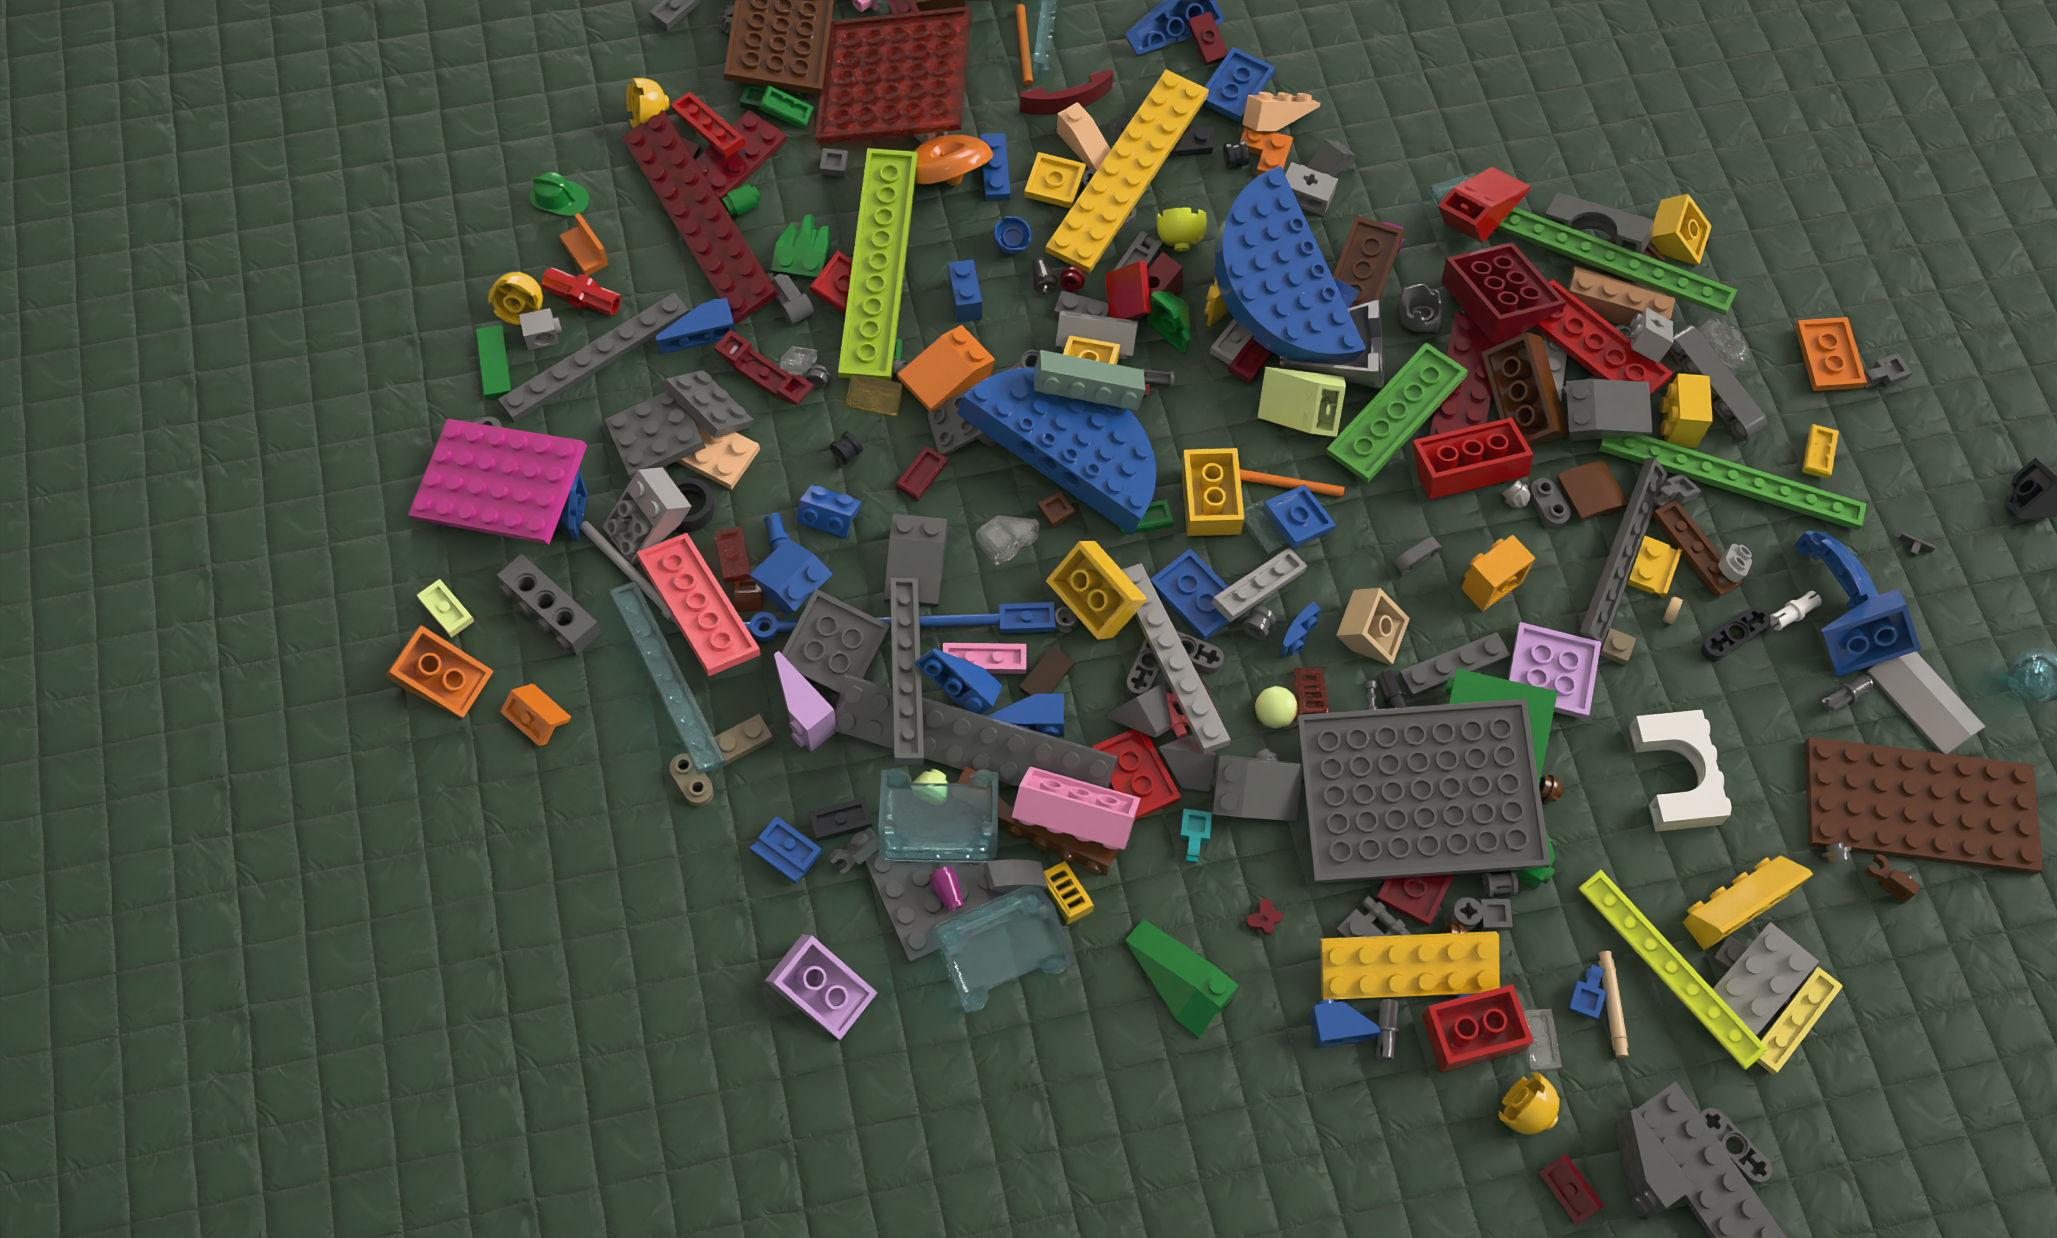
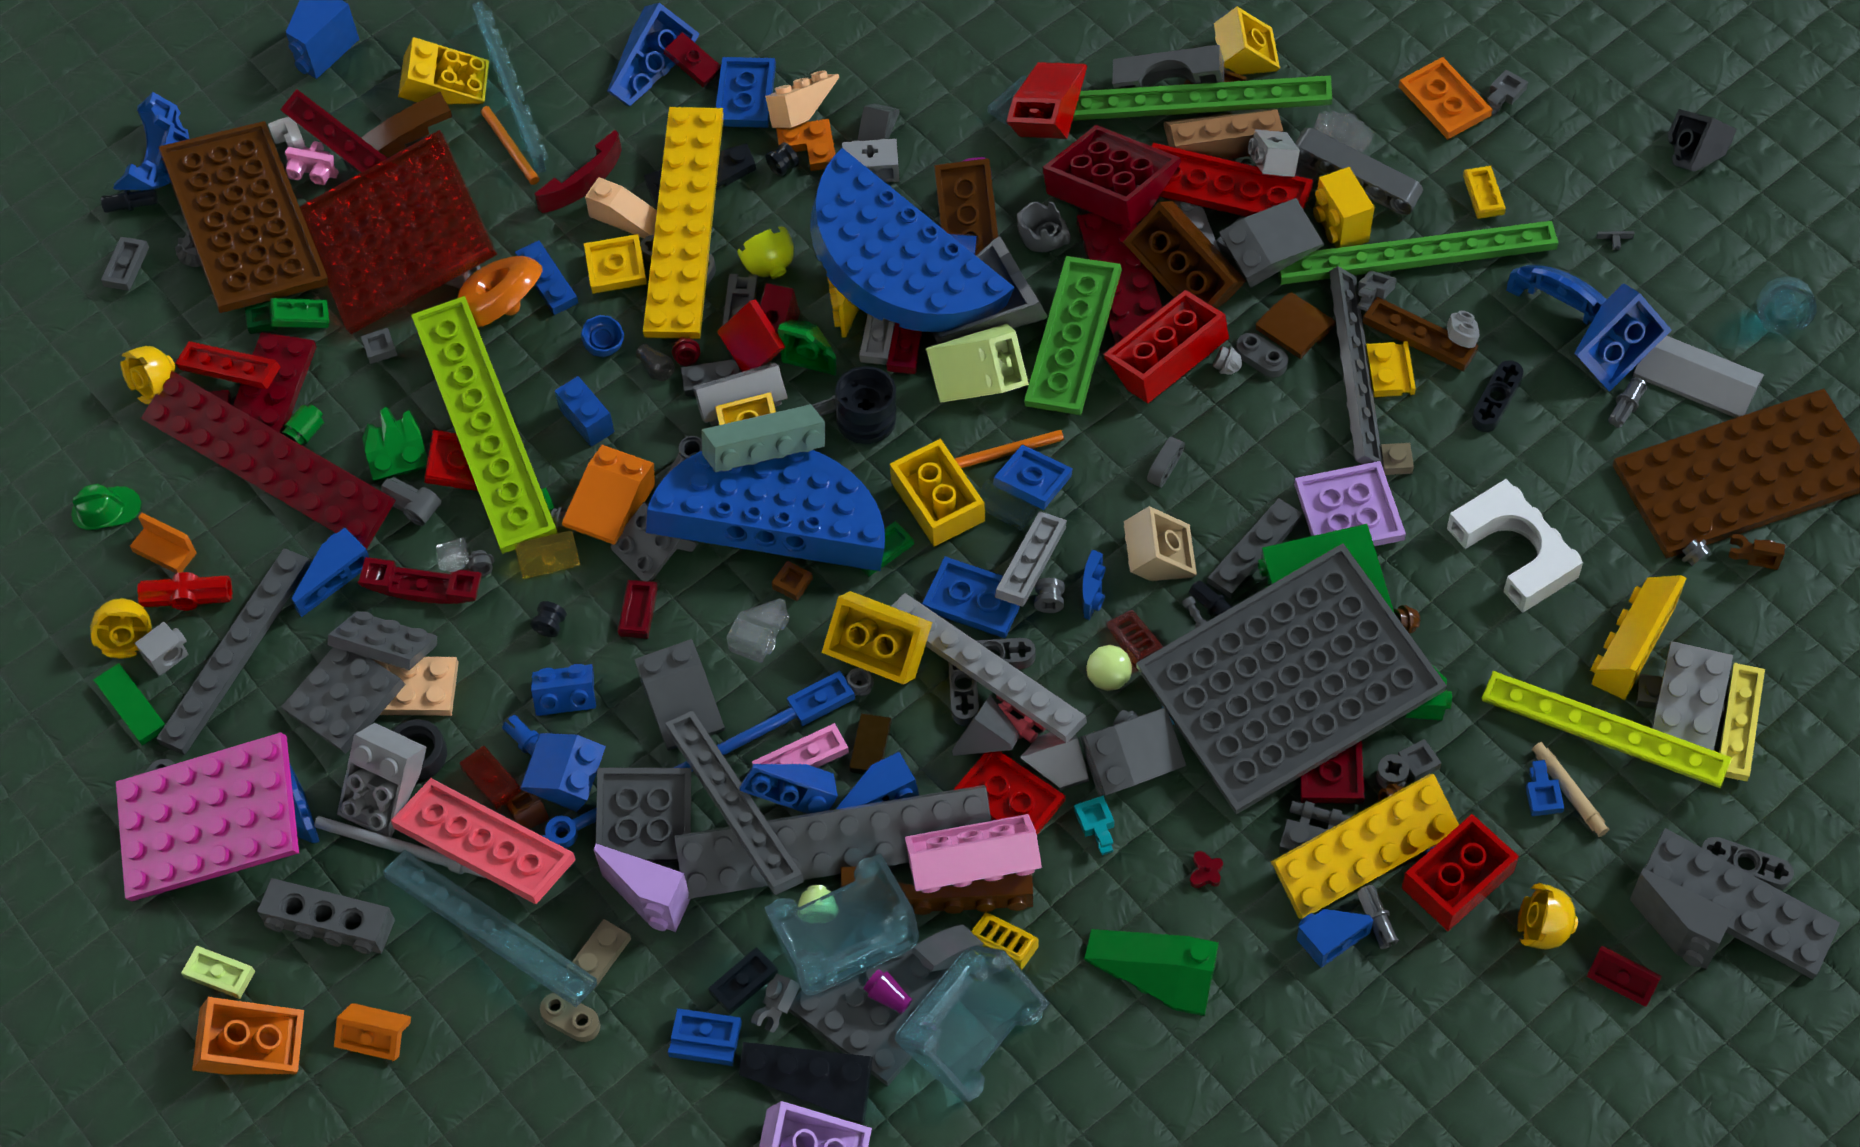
camera: 20 degrees left, 5 degrees down
light orange brick [1461,535,1535,612] -> none
dark grey bush [1482,870,1518,898] -> none
clear plate [1523,1009,1562,1072] -> none
tan tile [1663,597,1683,625] -> none
white pin [1770,591,1822,631] -> none
none -> black wing [739,1042,873,1123]
none -> black wheel [835,366,896,444]

